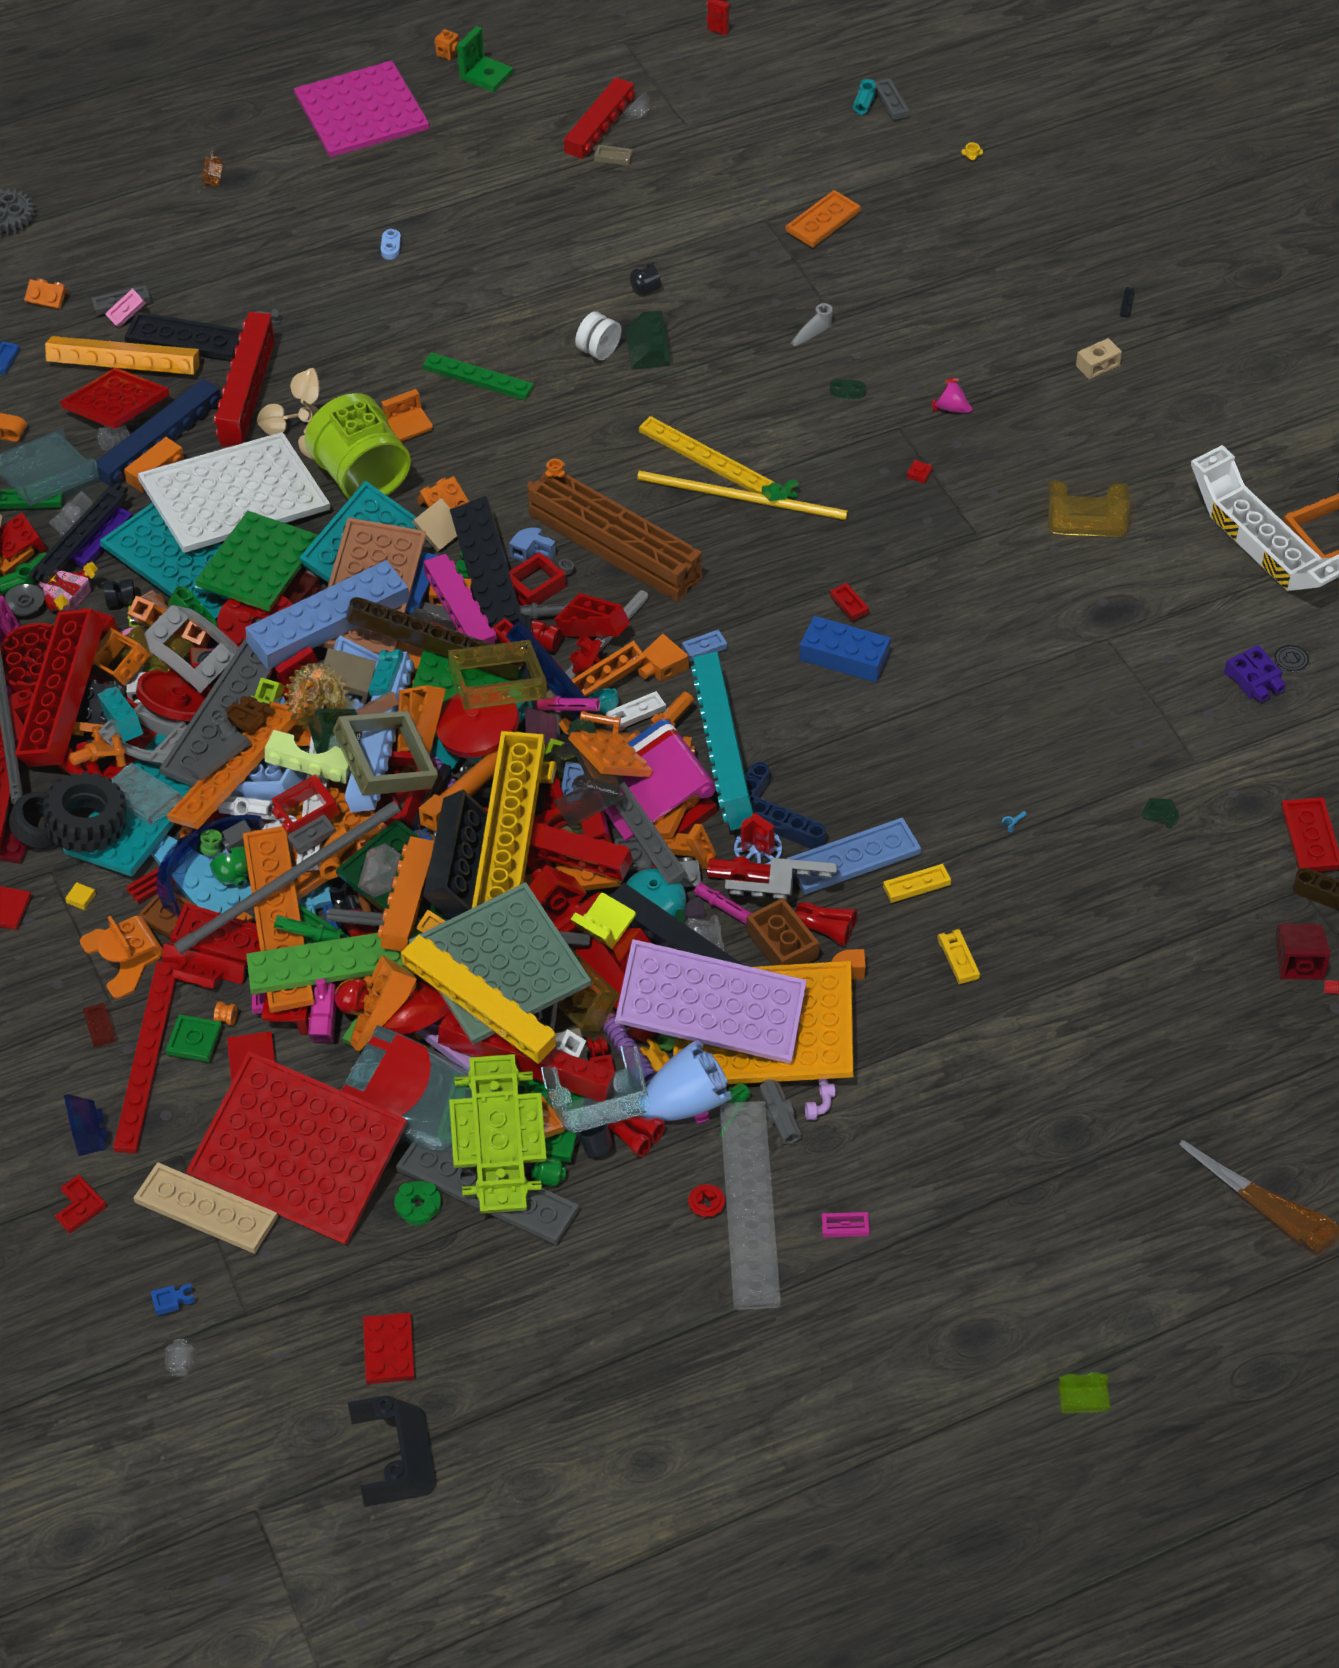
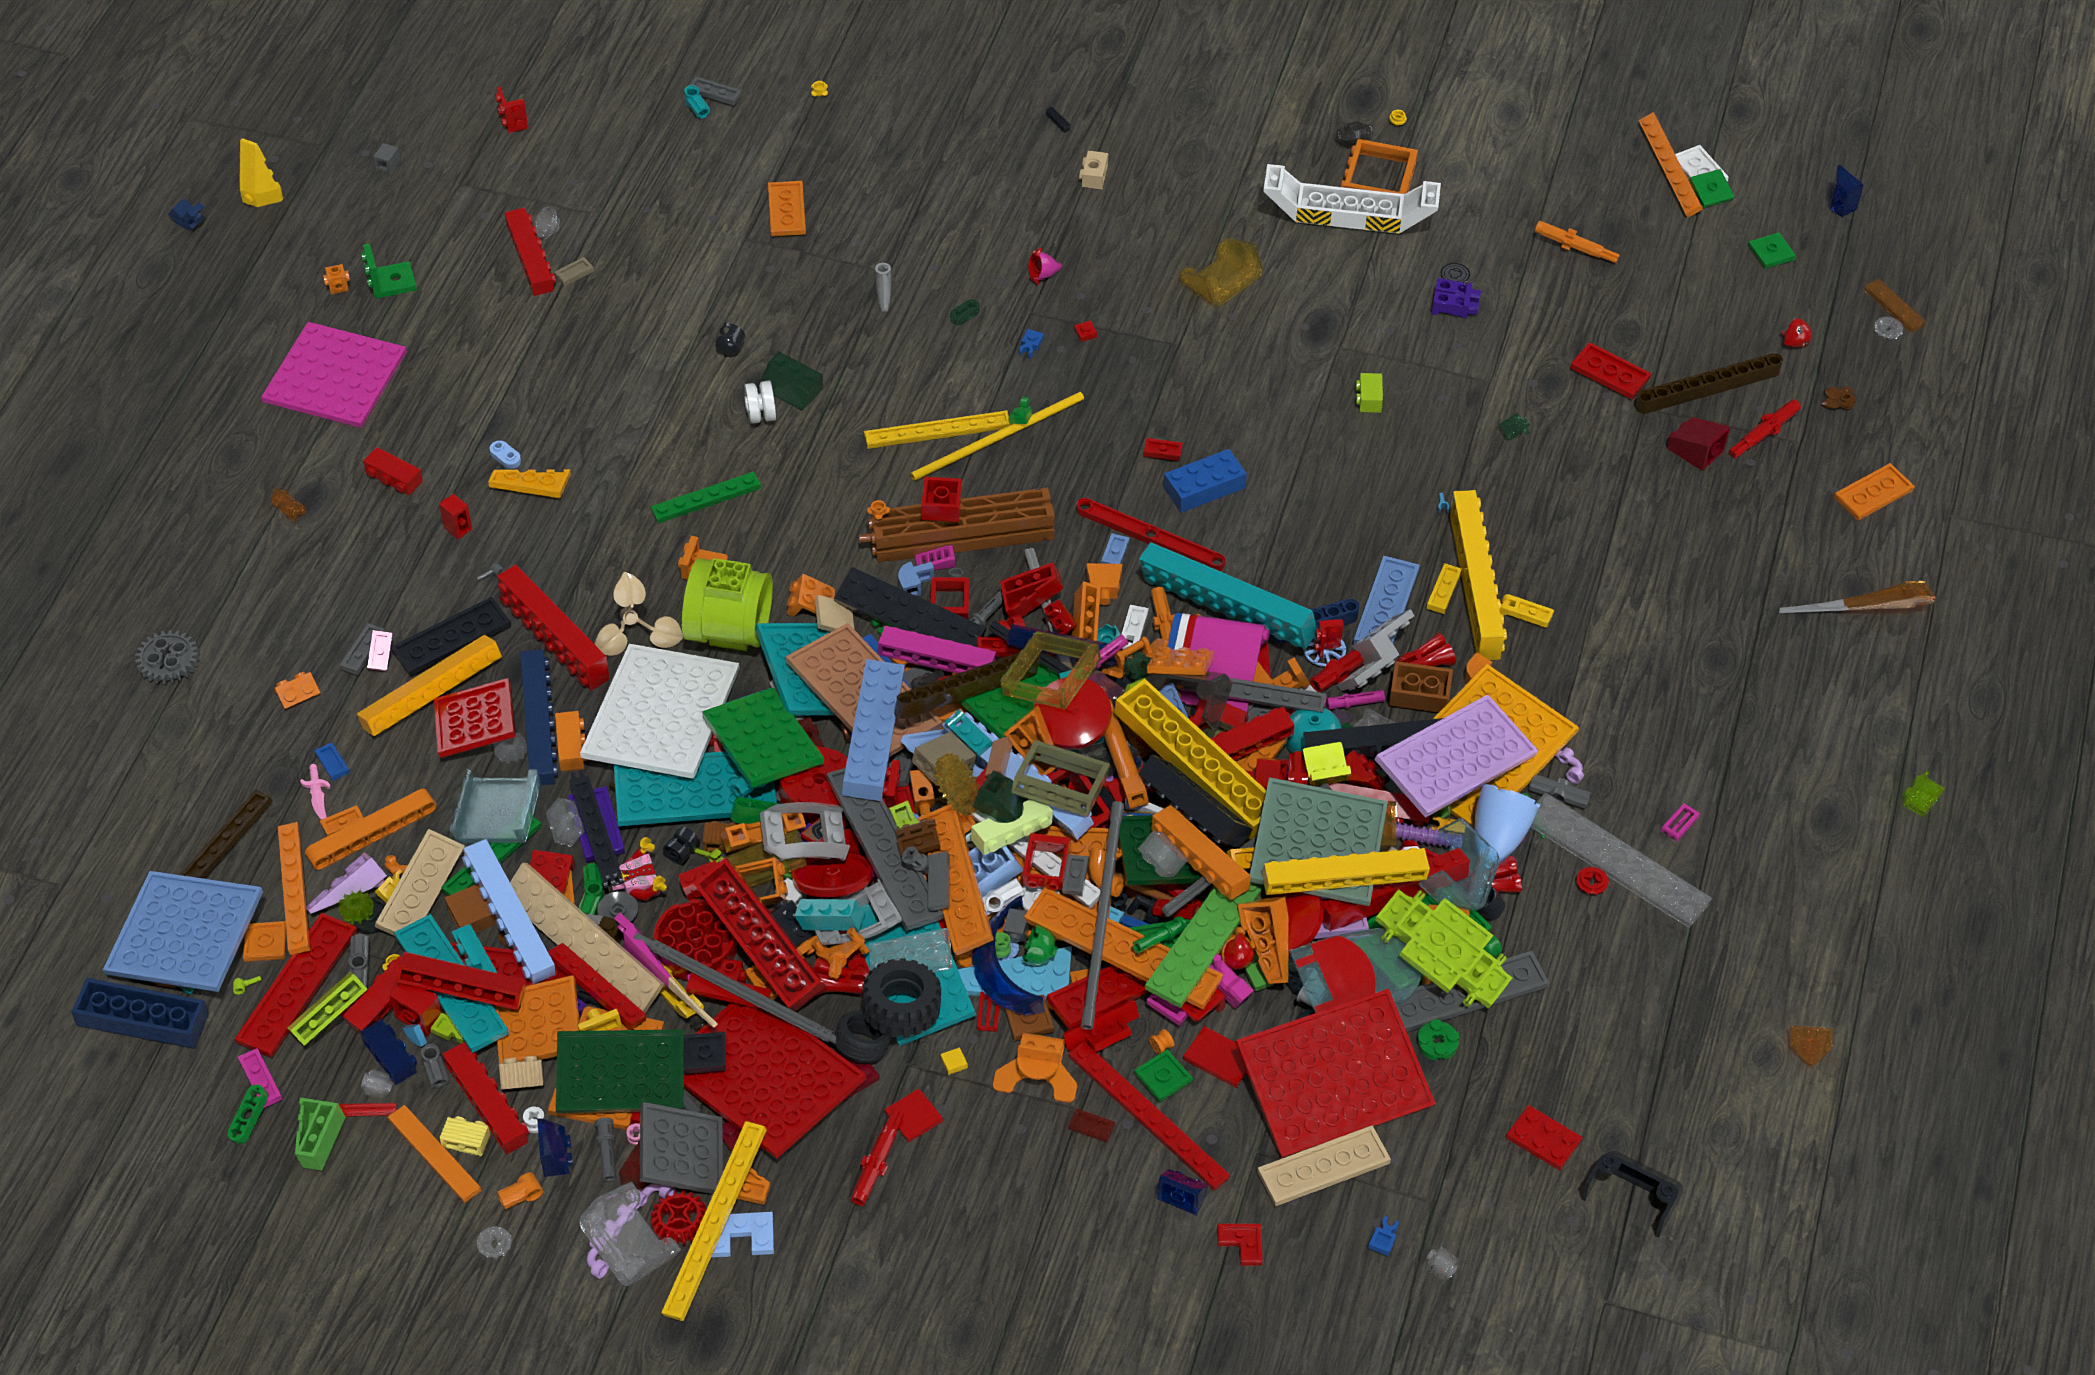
camera: 50 degrees left, 0 degrees up
none -> red brick [363,447,423,495]
none -> red brick [439,494,472,540]
none -> light orange wing [488,469,571,498]
none -> dark pink slope [915,545,955,570]
none -> red brick [921,477,962,522]
none -> blue plate [1019,329,1044,358]
none -> red beam [1076,498,1226,571]
none -> lime brick [1356,373,1383,413]
none -> yellow brick [1450,490,1507,660]
none -> clear orange plate [1790,1026,1833,1068]

